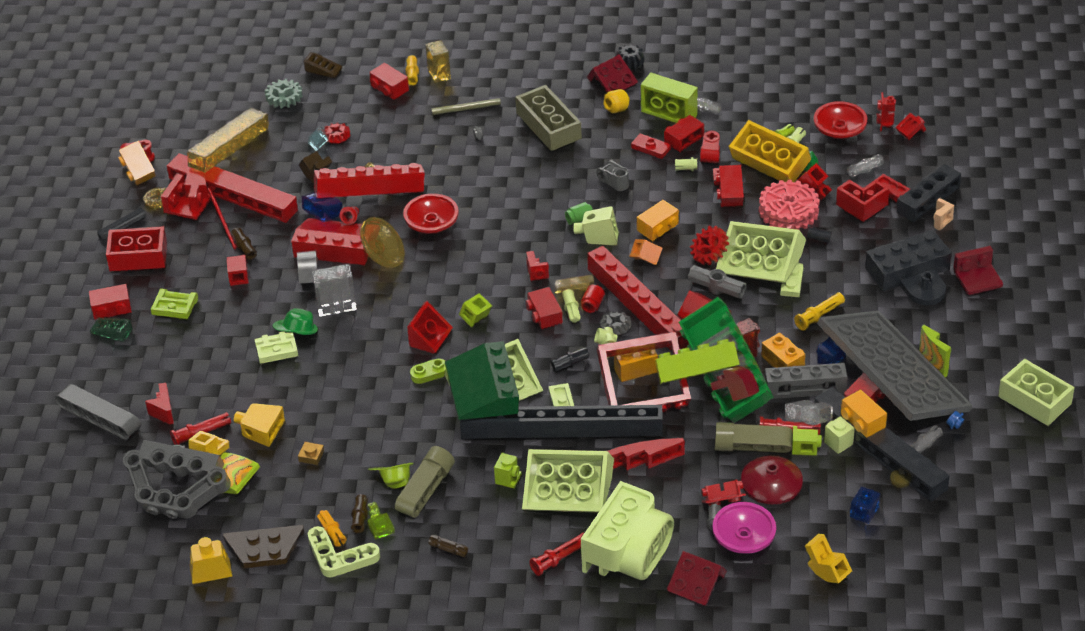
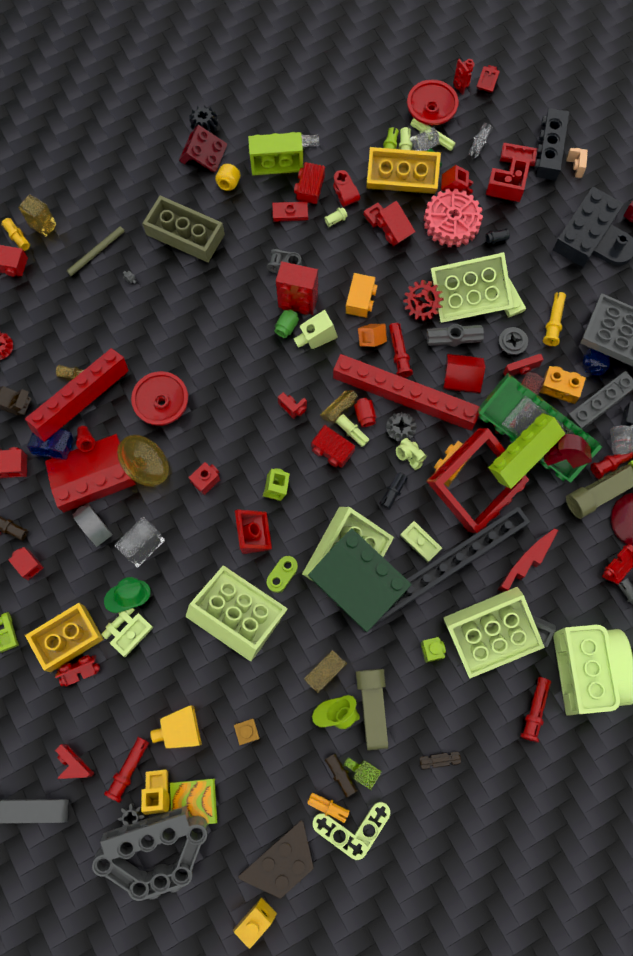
camera: 35 degrees left, 30 degrees up
none -> yellow brick [25,603,104,672]
none -> red hinge [55,655,100,686]
none -> yellowish green slope [185,565,288,661]
none -> red brick [188,462,220,495]
none -> red brick [276,261,318,315]
none -> clear yellow panel [304,650,347,694]
none -> red pin [389,323,413,378]
none -> yellowish green axle [410,118,456,151]
none -> clear brick [410,127,440,151]
none -> dark grey gear [499,327,528,355]
none -> red plate [503,354,544,376]

